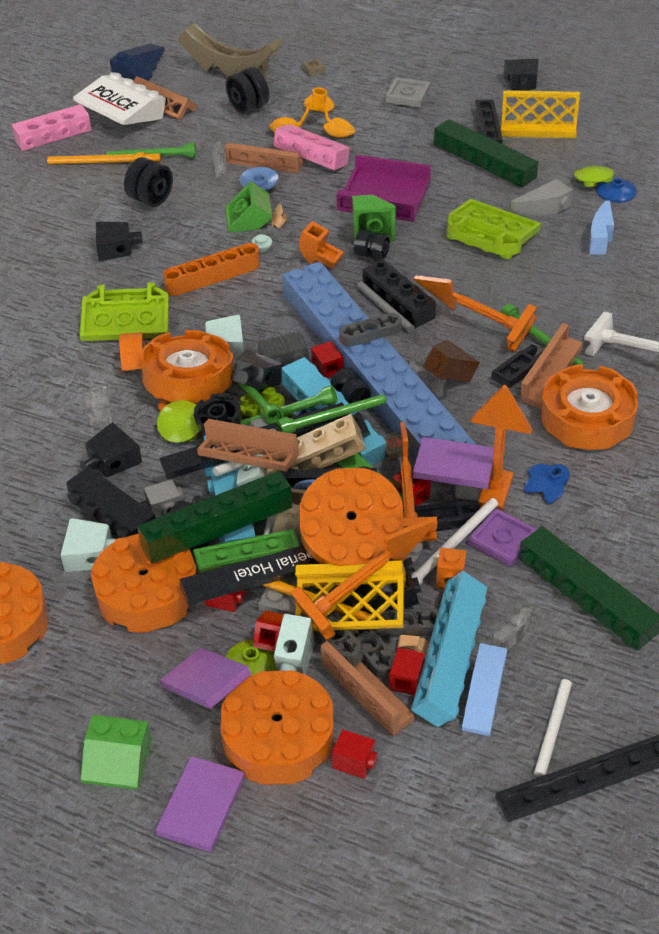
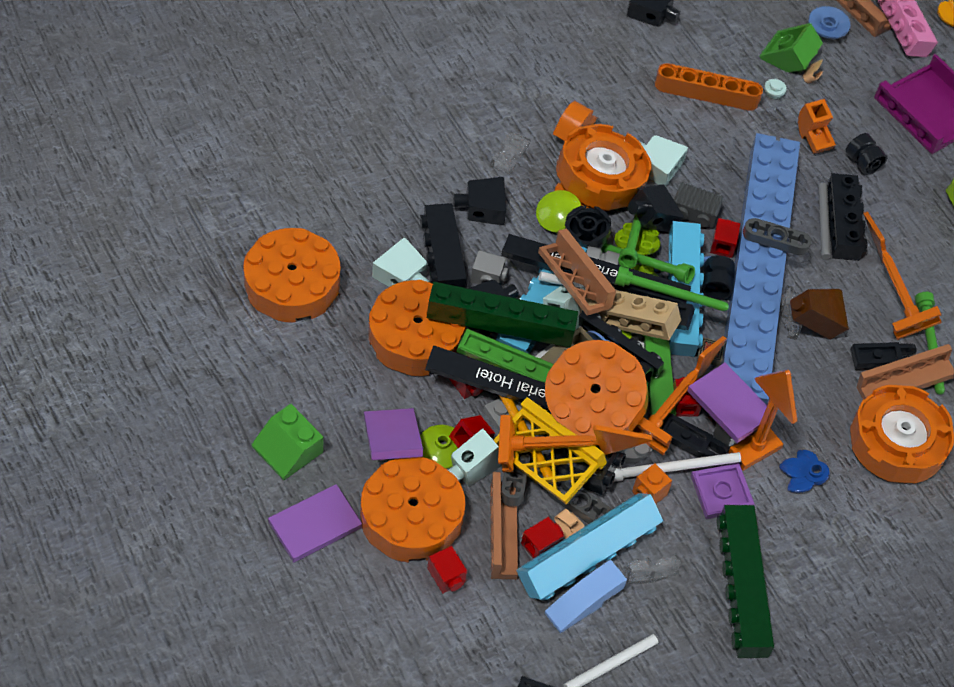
camera: 30 degrees right, 10 degrees up
lime plate [80,283,170,341] -> none
dark grey beam [347,619,395,678] -> none
bright green slope [352,195,395,242] -> none

